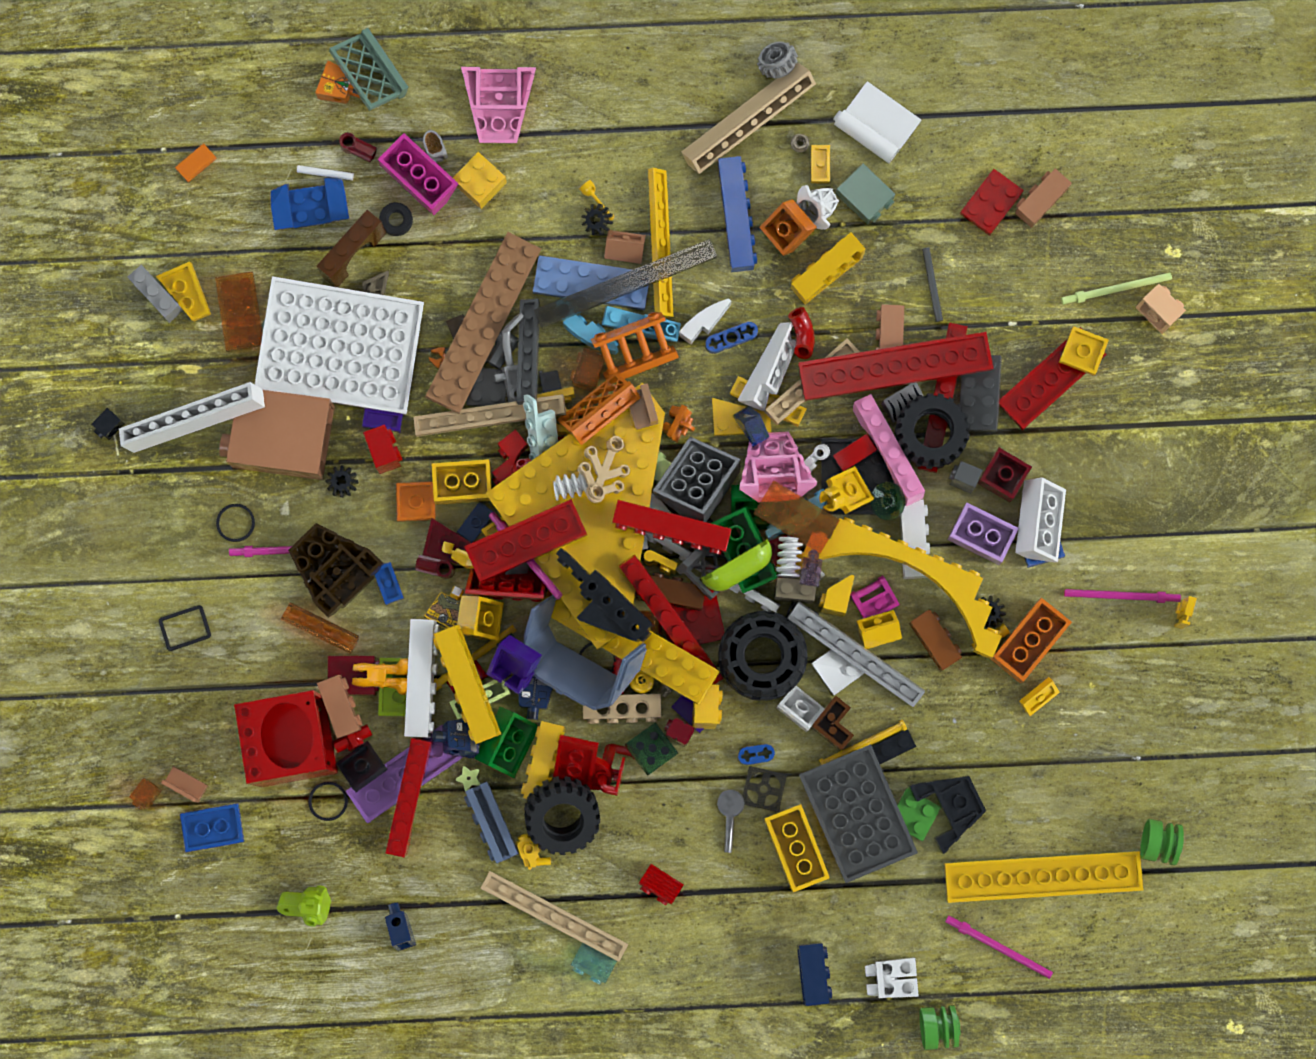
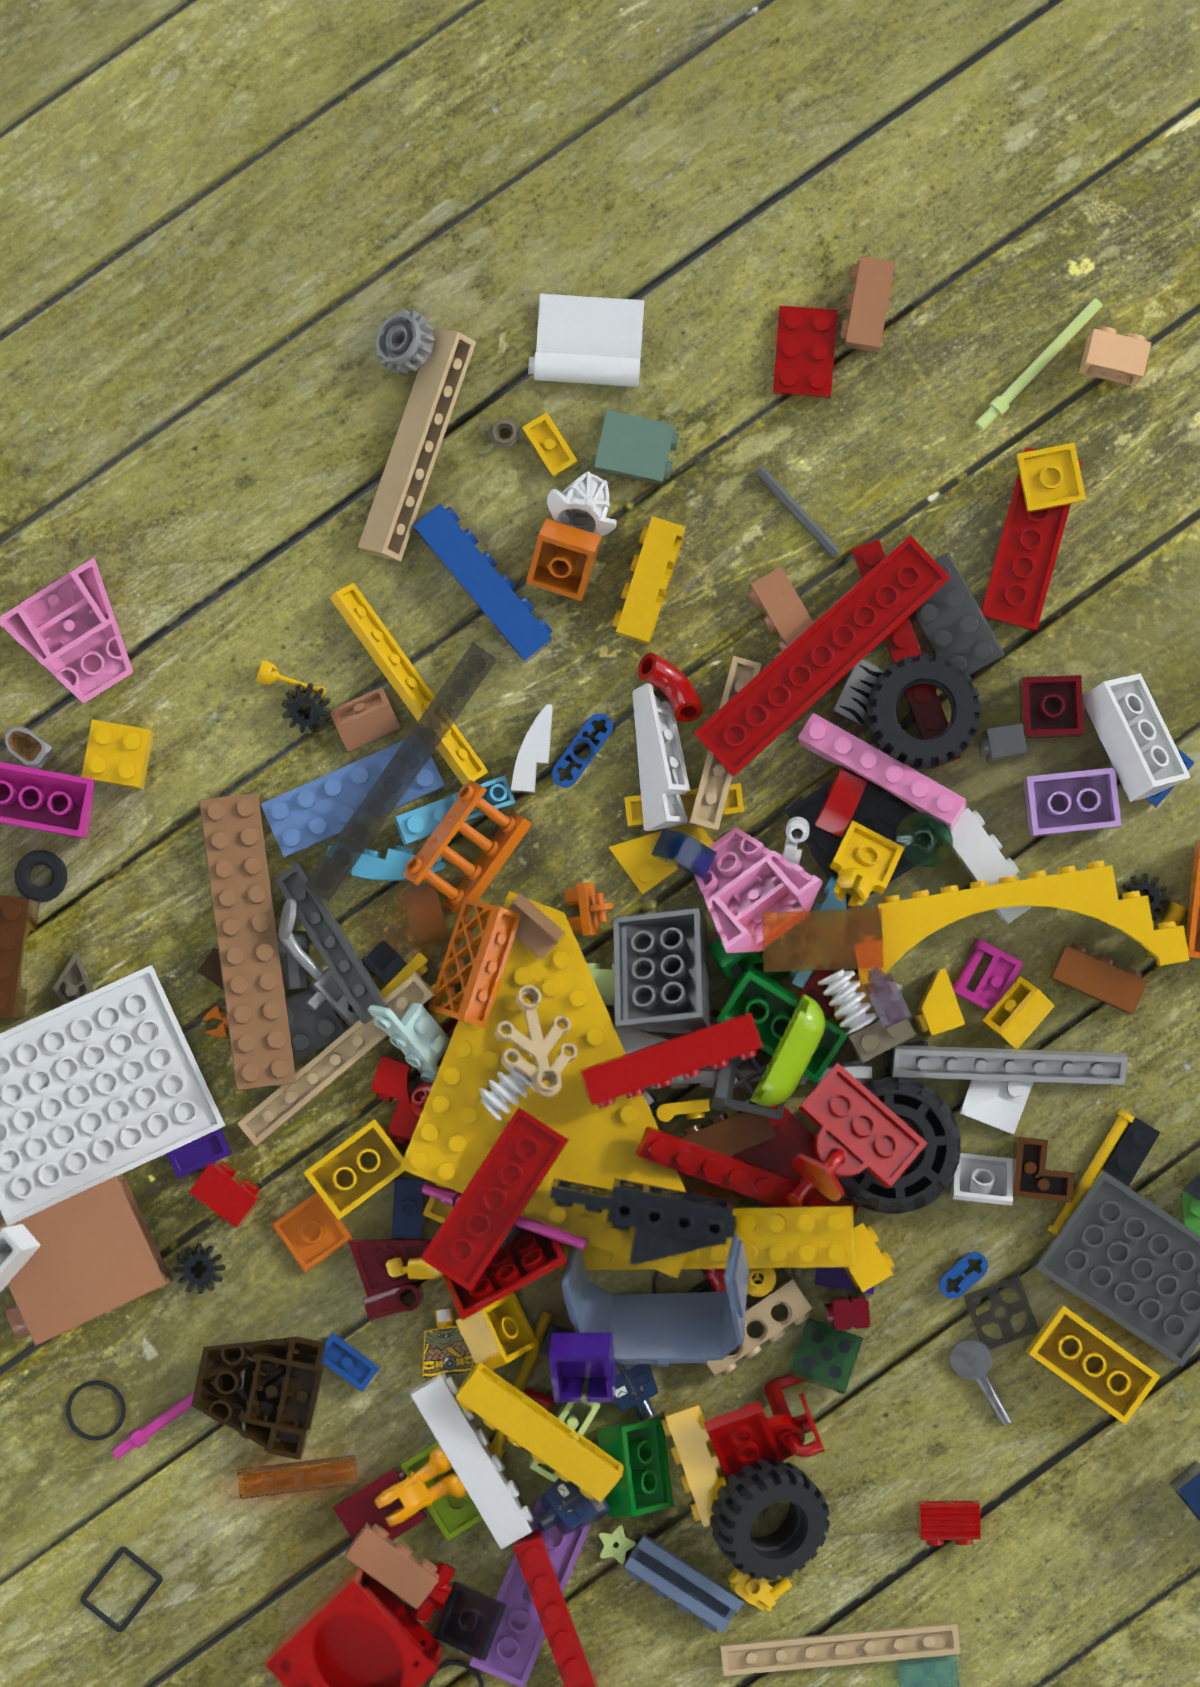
camera: 30 degrees left, 5 degrees up
none -> red plate [786,1063,927,1207]

